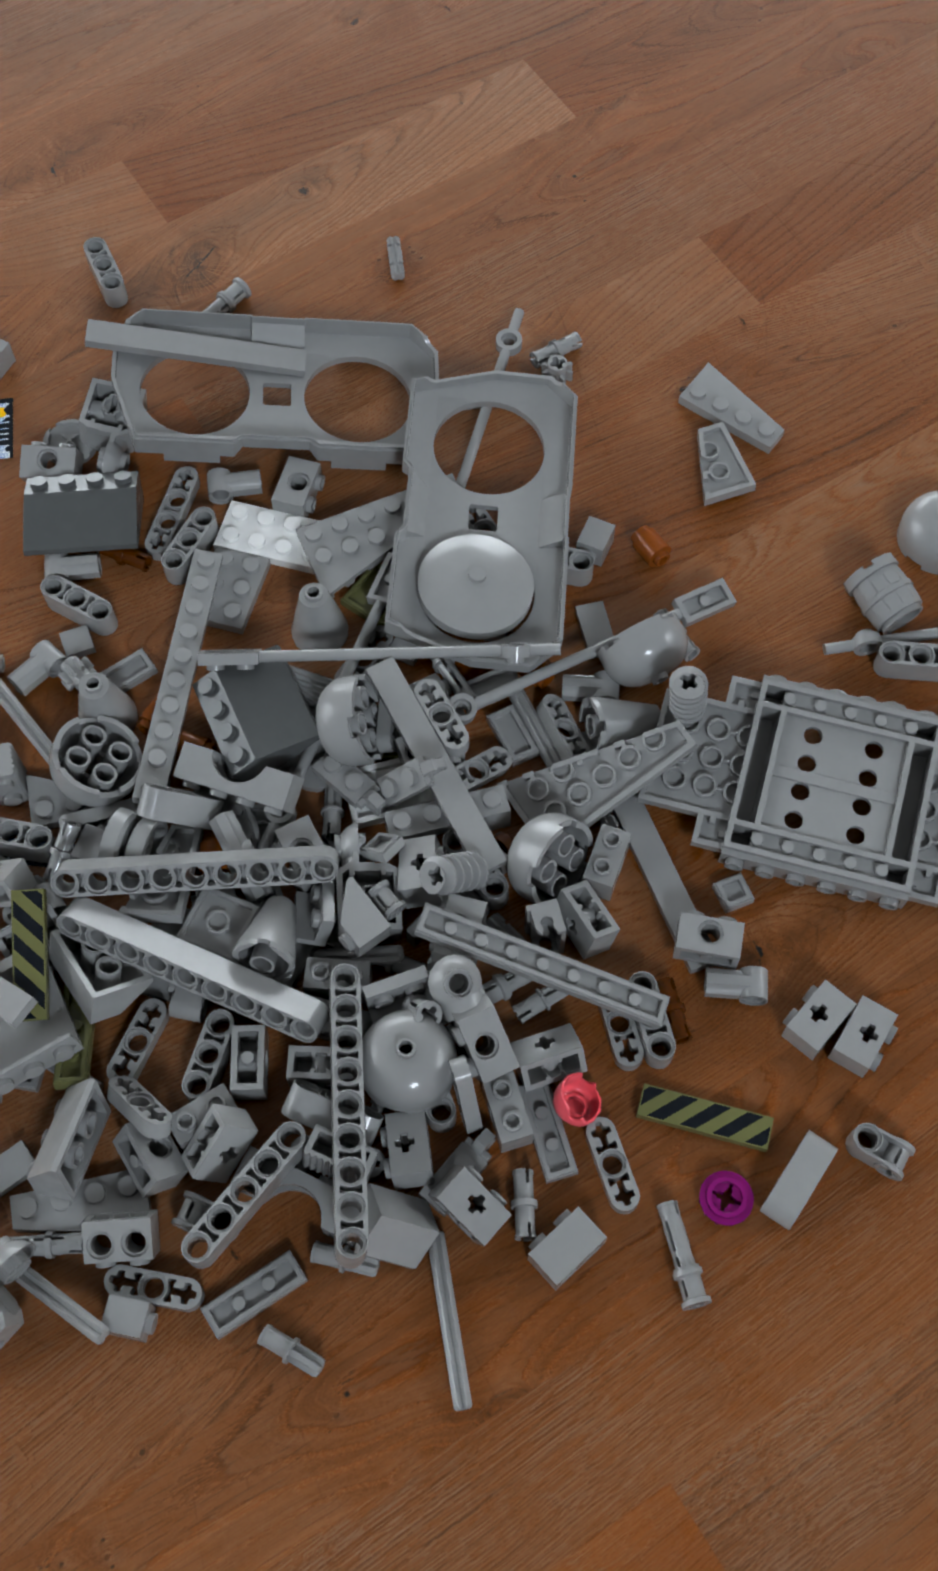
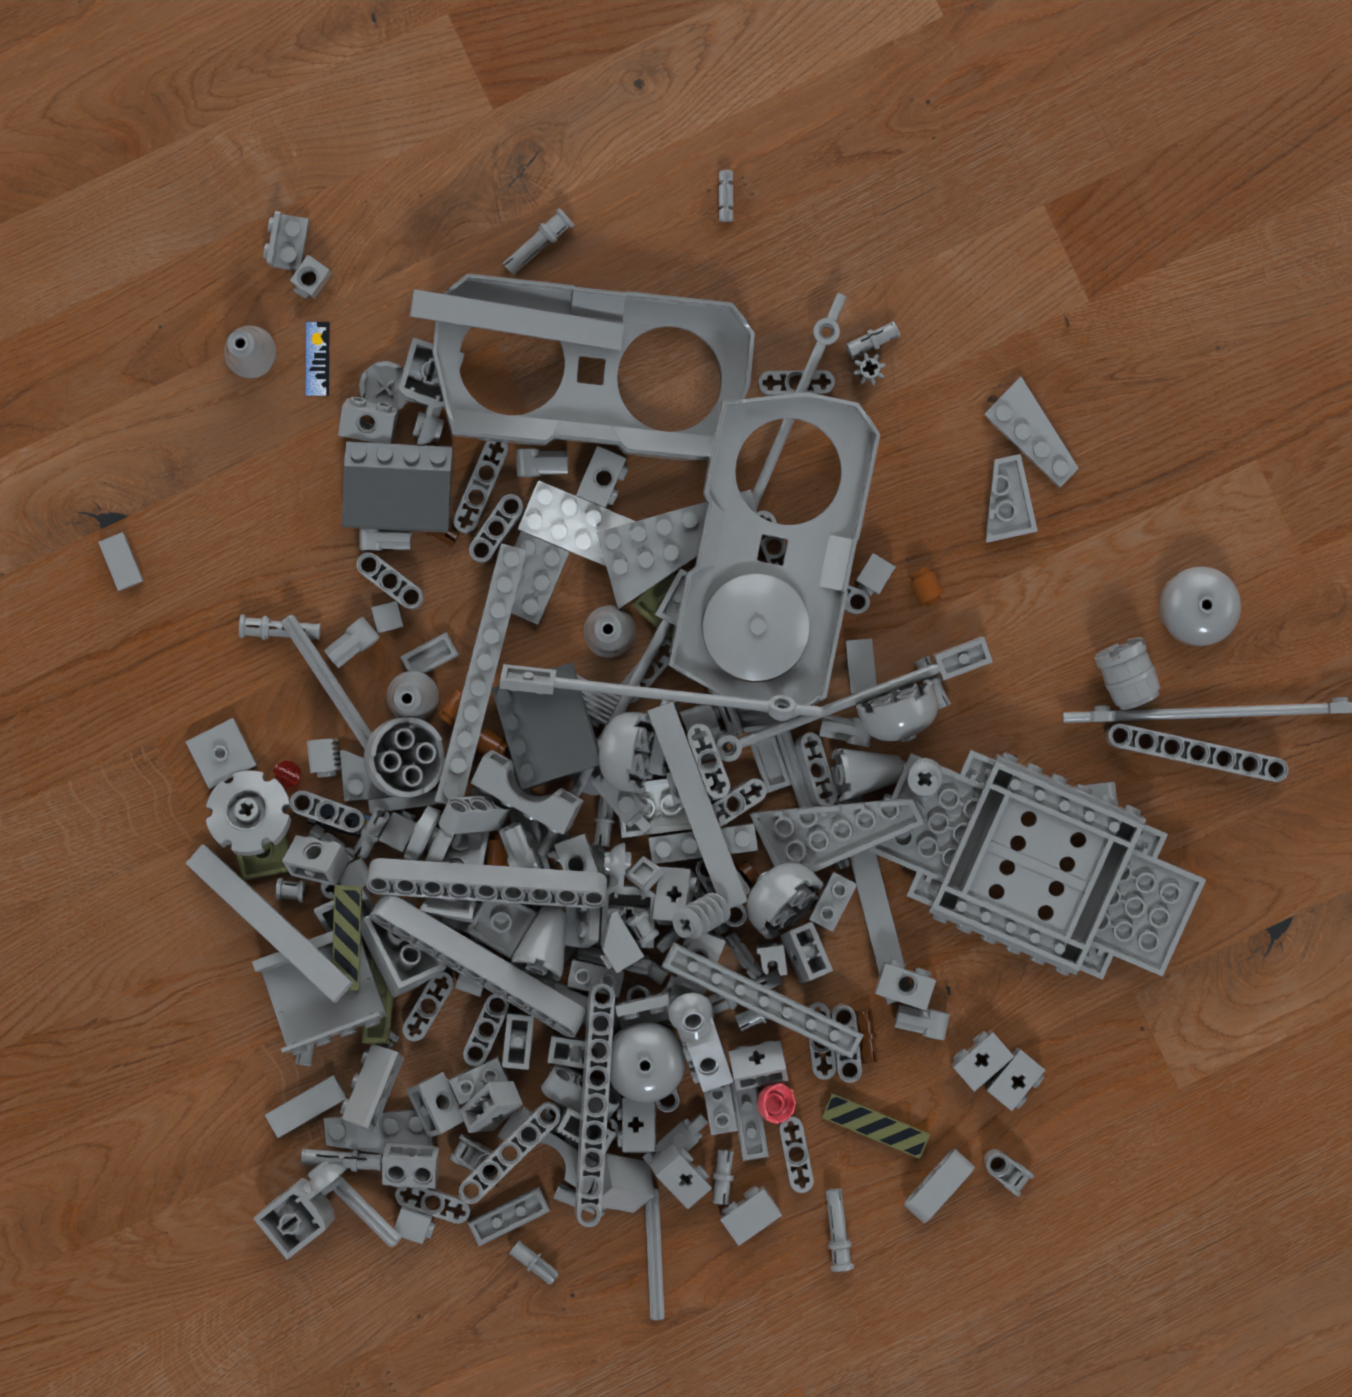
camera: 10 degrees right, 25 degrees up
light grey gear [58,656,97,691] -> none
light grey beam [83,237,128,308] -> none
light grey beam [107,1076,173,1139] -> none
light grey hinge [377,755,447,807] -> none
light grey bush [402,993,443,1023] -> none
light grey beam [448,1055,483,1134] -> none
magenta gear [699,1171,754,1227] -> none
light grey tile [712,872,755,914] -> none

